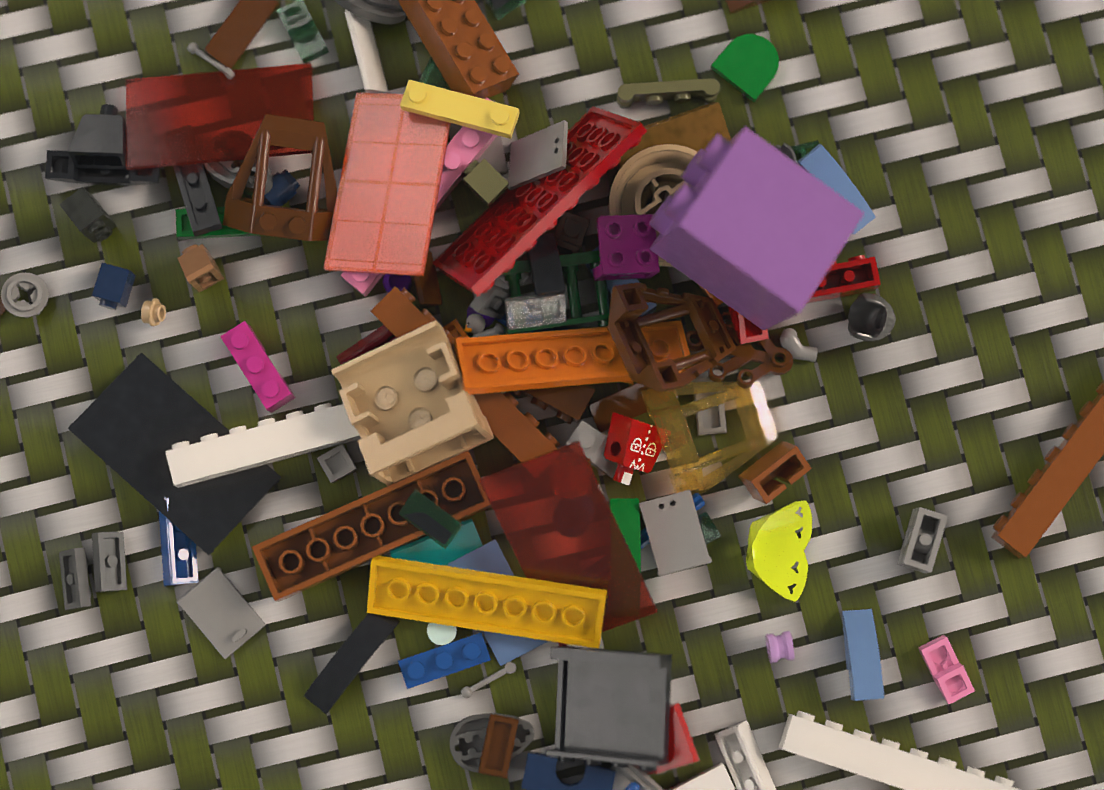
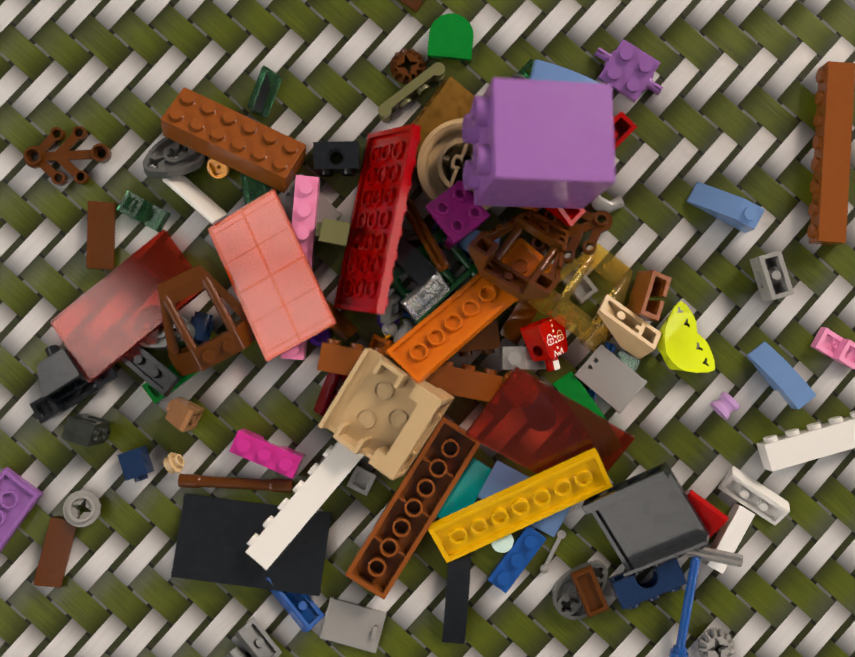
camera: 30 degrees left, 5 degrees up
light grey hinge [187,43,235,79] -> none
clear green slope [398,489,463,549] -> none
light yellow plate [400,80,520,139] -> none
light grey container [508,120,568,191] -> none
dark grey hair [848,293,896,341] -> none
none -> reddish brown piece [178,474,293,493]
none -> light orange tile [207,158,231,179]
none -> black brick [313,141,361,177]
none -> reddish brown gear [390,48,425,84]
none -> reddish brown axle [405,195,449,272]
none -> medium lavender plate [594,39,663,103]
none -> tan slope [597,294,662,360]
none -> medium blue slope [686,182,765,233]

